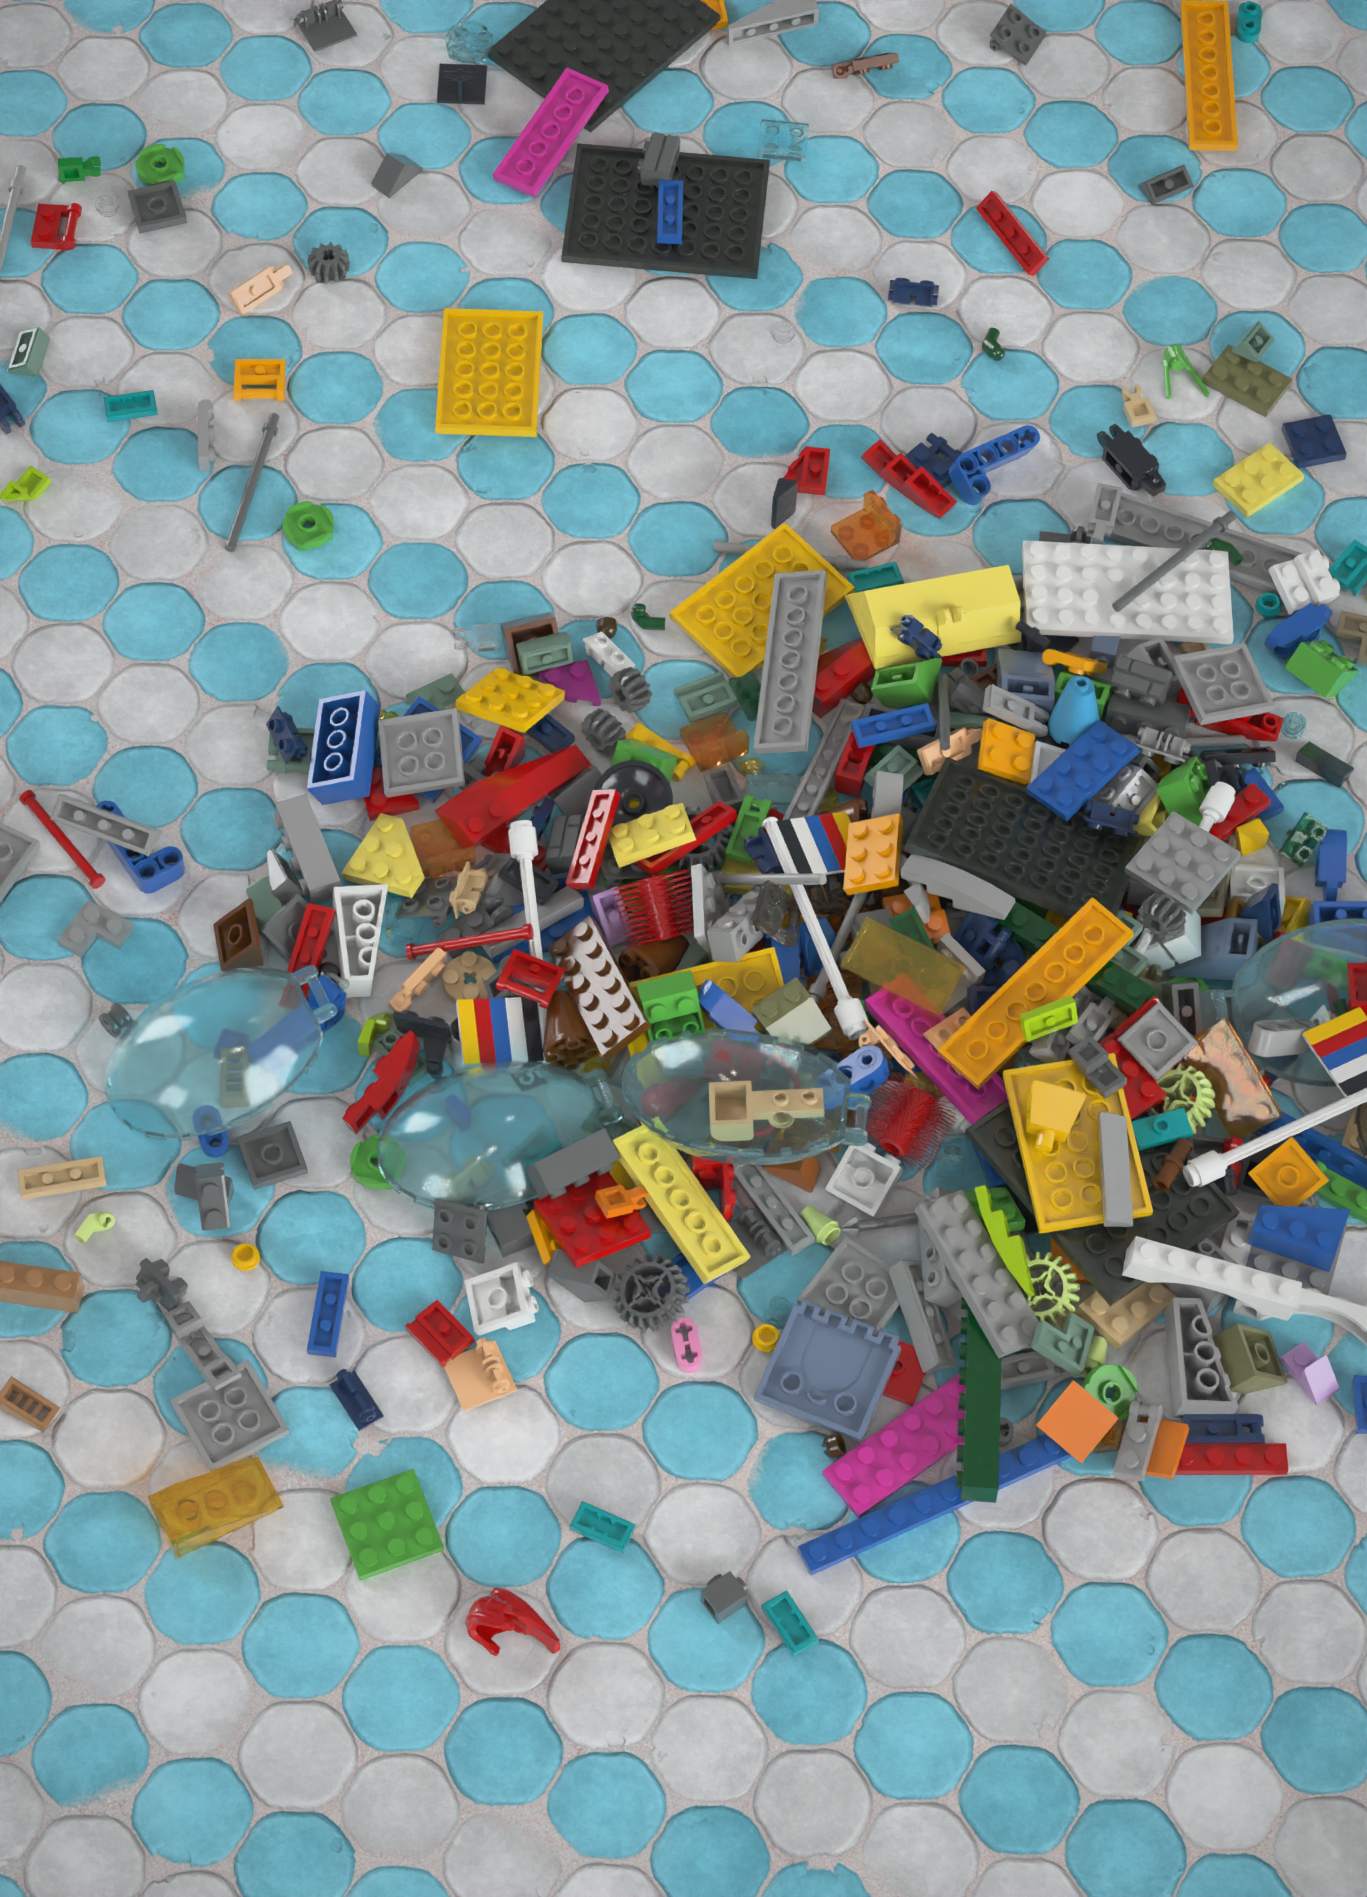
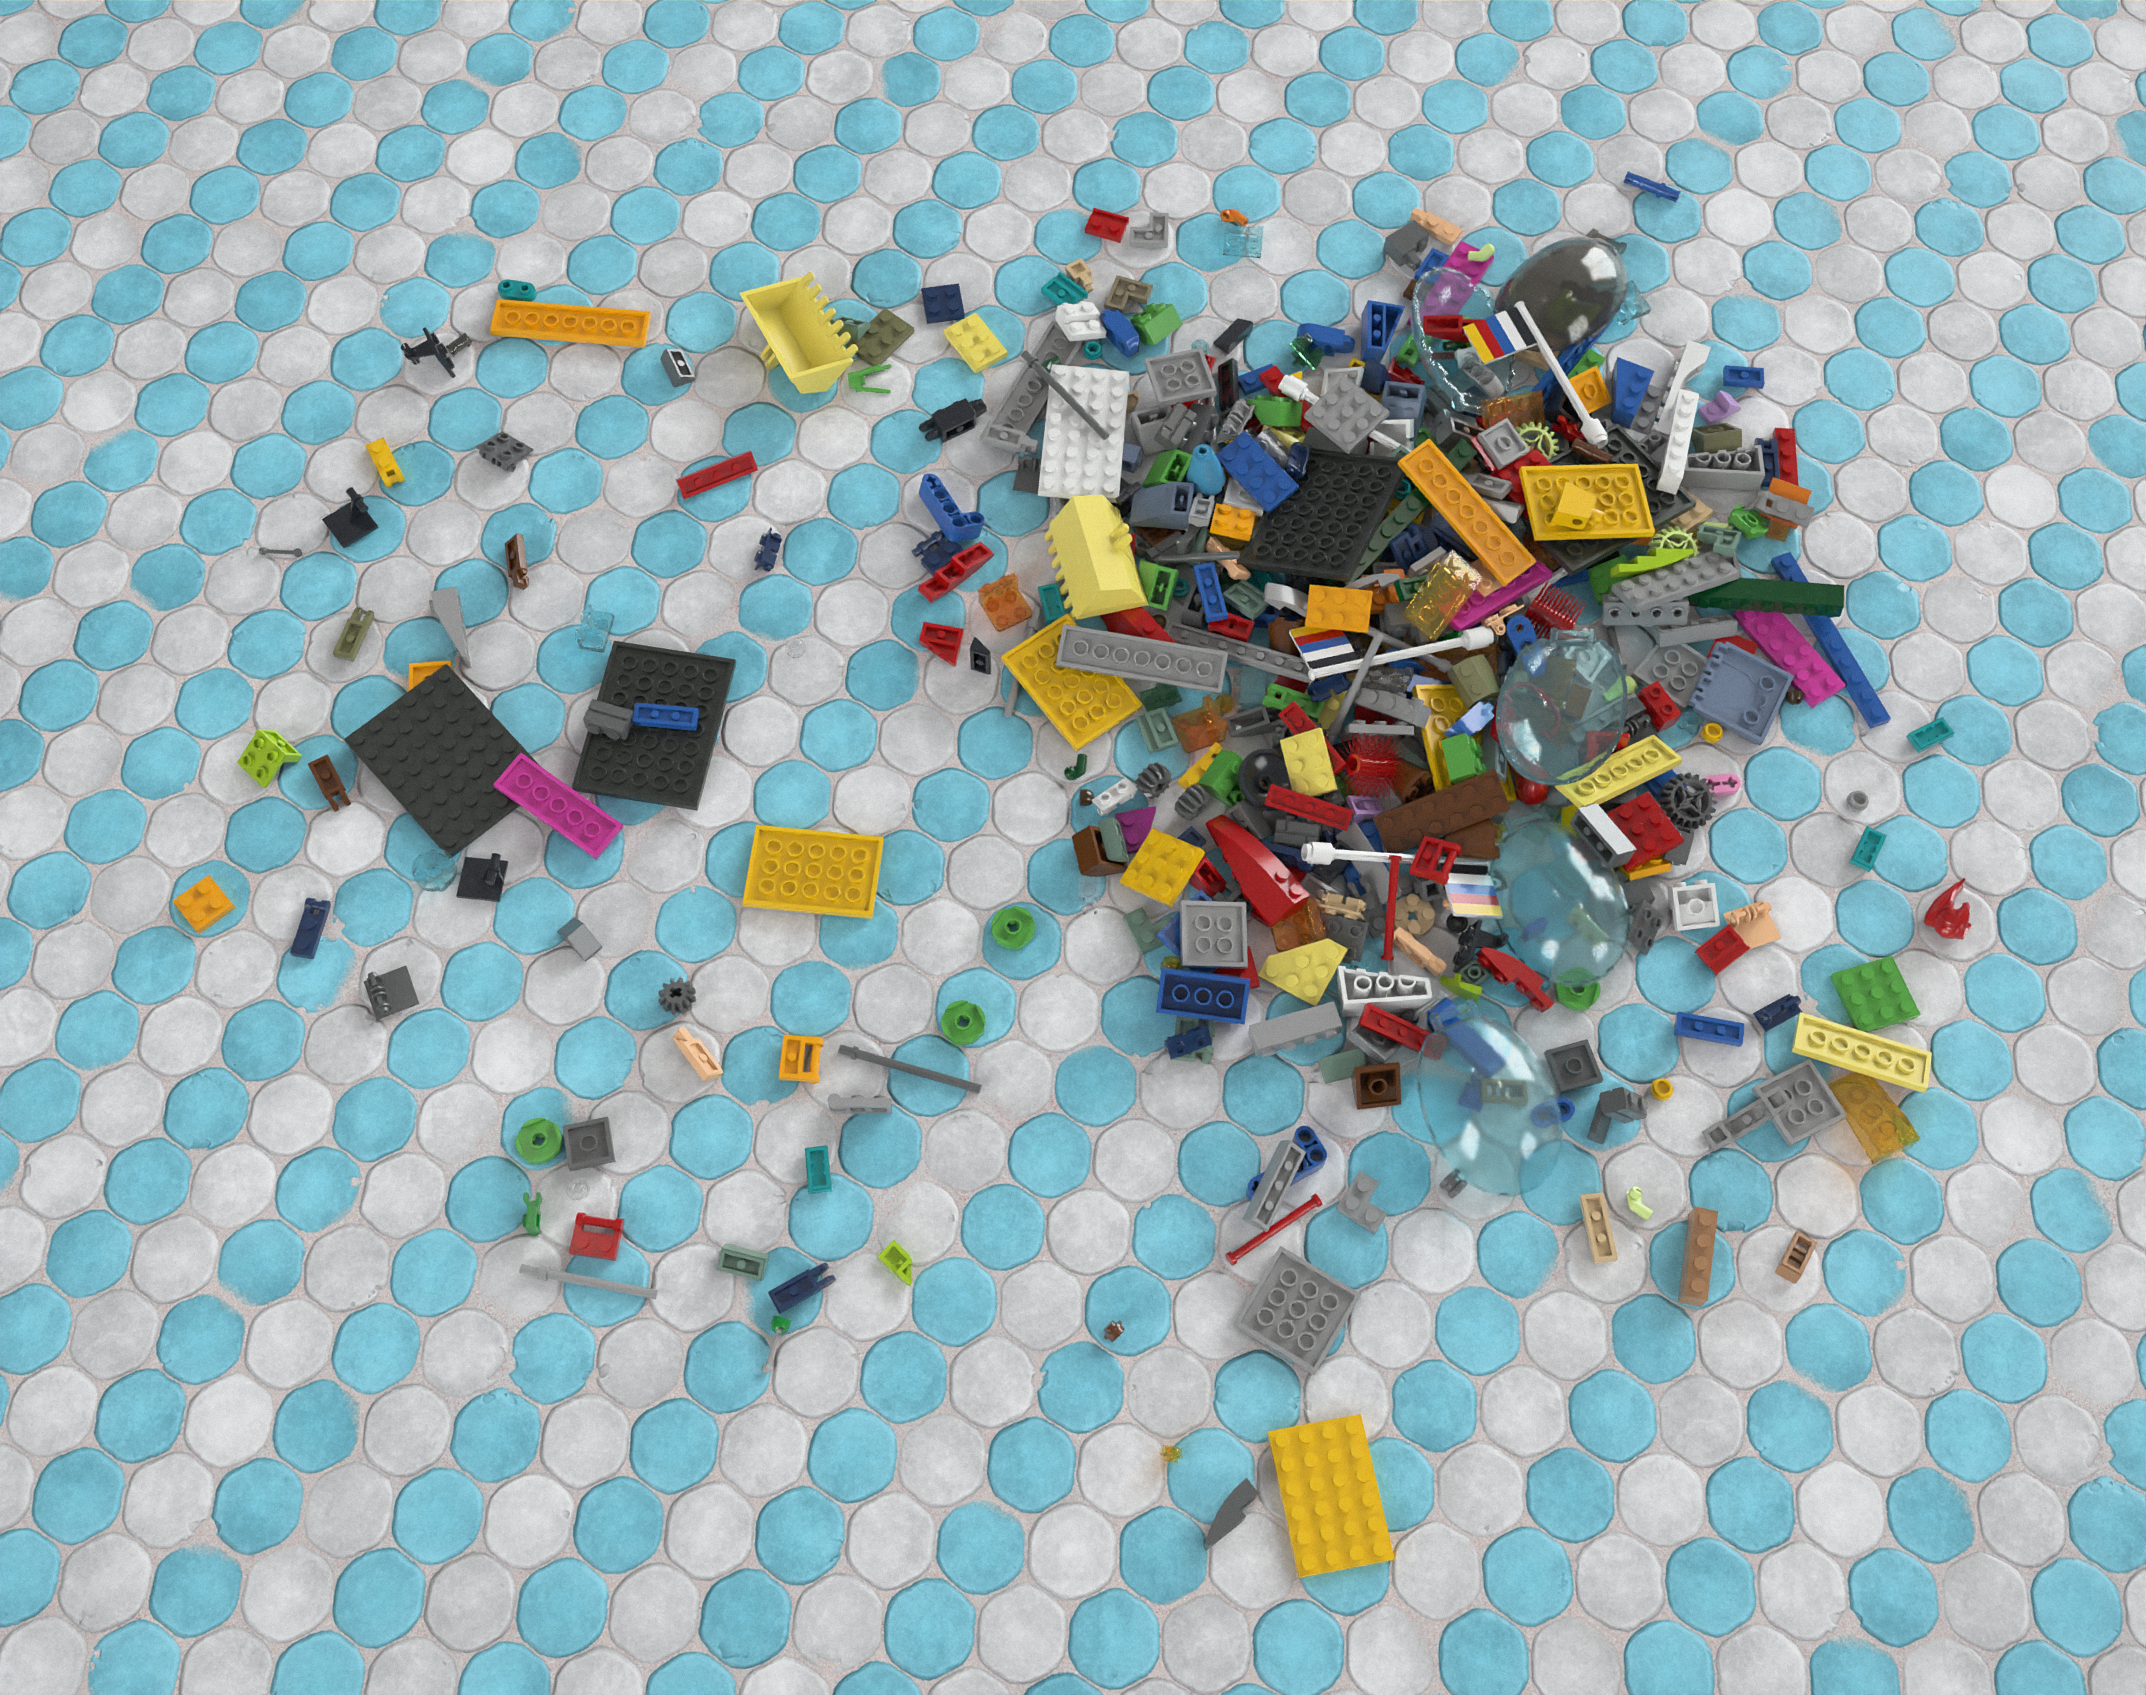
camera: 85 degrees left, 5 degrees up
dark grey hips [136,1258,188,1312] -> none
dark grey slope [267,849,303,904] -> none
orange plate [595,1185,649,1218] -> none
dark grey brick [700,1571,749,1624] -> none
tan plate [709,1081,824,1141] -> none
dark blue hinge [890,614,942,660] -> none
light grey slope [900,854,1015,920] -> none
dark green arm [982,327,1005,361] -> none
lime plate [1019,995,1078,1042] -> none
orange tile [1035,1380,1118,1464] -> none
light orange plate [1042,649,1108,677] -> none
dark grey slope [1068,1035,1127,1099] -> none
light grey slope [1097,1112,1133,1227] -> none
tan plate [1121,384,1156,428] -> none
teal plate [1131,1108,1193,1151] -> none
dark grey gear [1138,893,1187,940] -> none
black slope [1205,759,1245,796] -> none
none -> light yellow piece [739,272,858,394]
none -> bright green plate [992,906,1035,951]
none -> red brick [1637,681,1681,733]
none -> light yellow plate [1792,1012,1932,1093]
none -> light grey plate [1846,791,1869,812]

